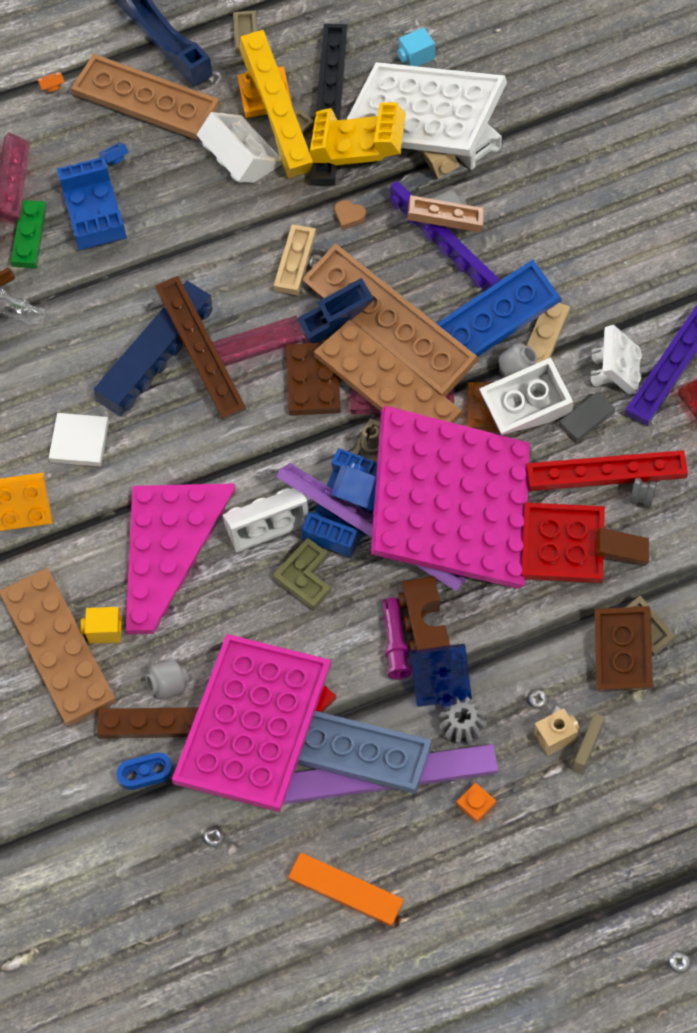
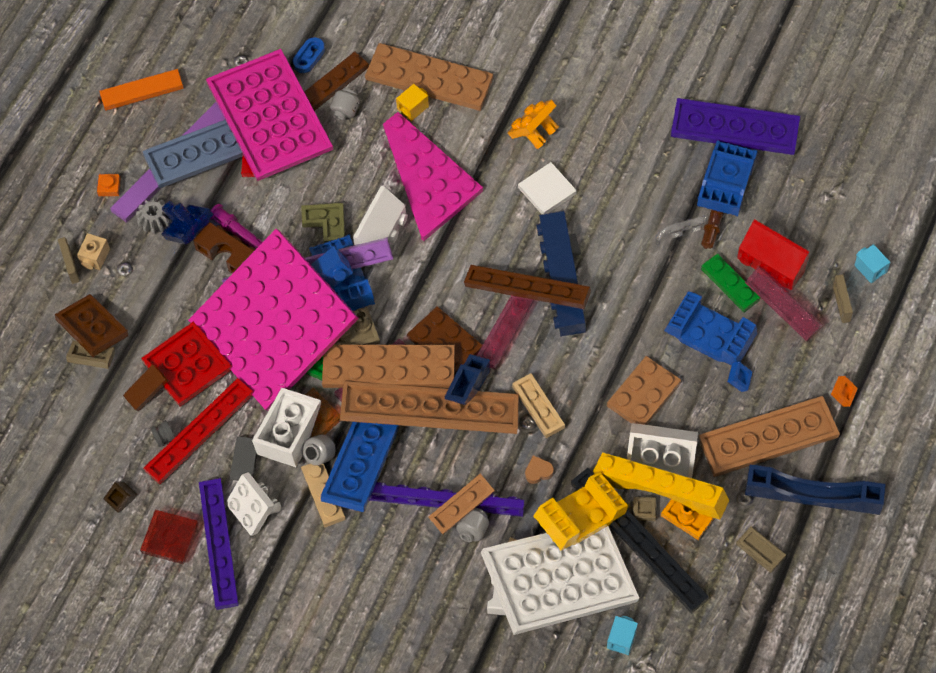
camera: 135 degrees right, 0 degrees up
none -> medium nougat plate [607,356,681,425]

